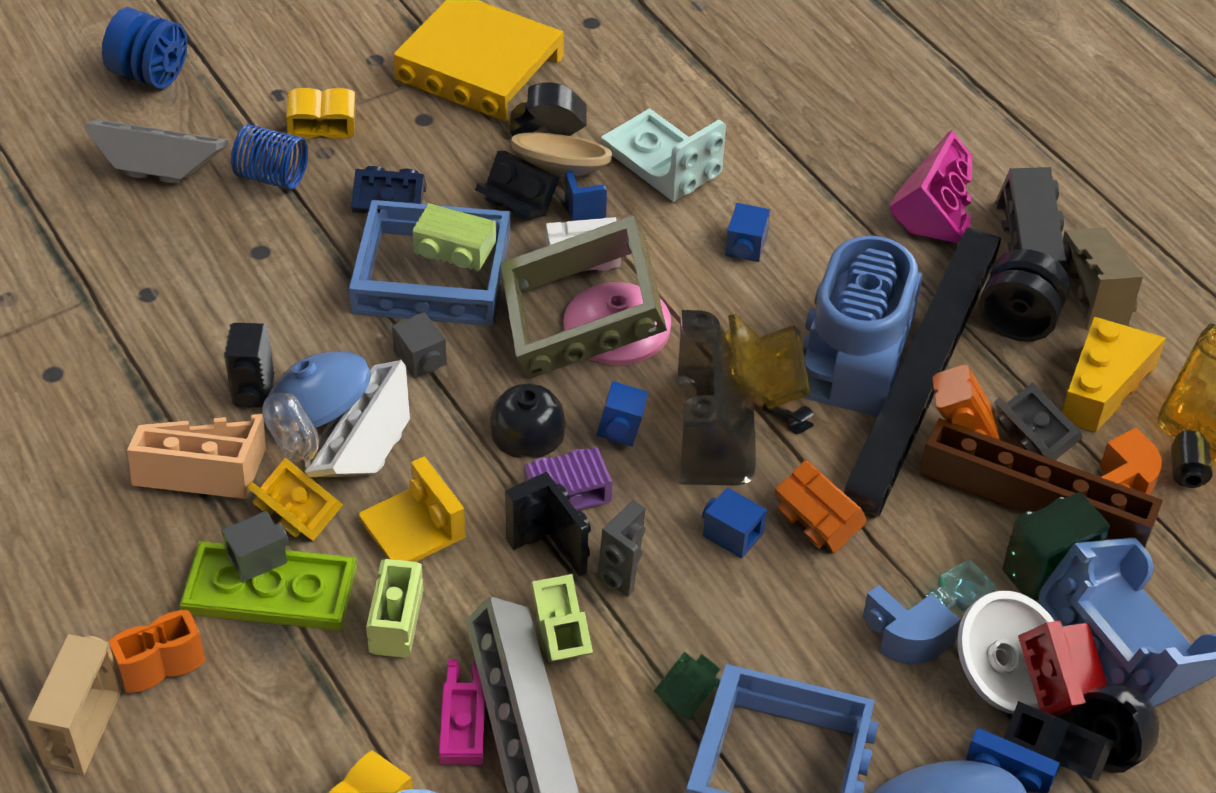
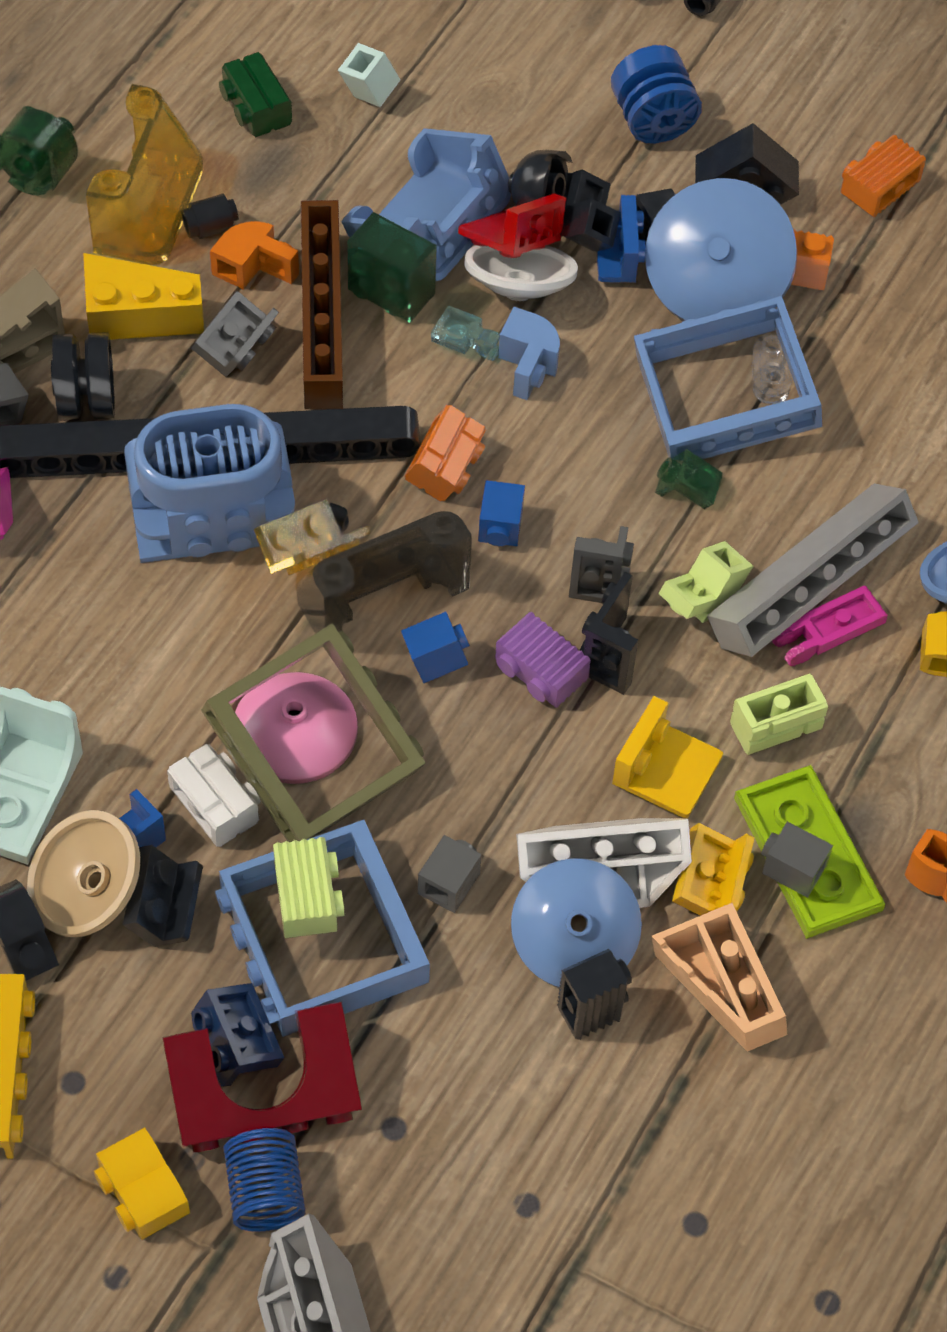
camera: 120 degrees left, 10 degrees up
clear plate [262,393,319,462] -> none
black cylinder [490,383,566,458] -> none
blue brick [725,203,770,262] -> none
orange brick [932,364,999,440] -> none
none -> dark red arch [162,1002,362,1153]

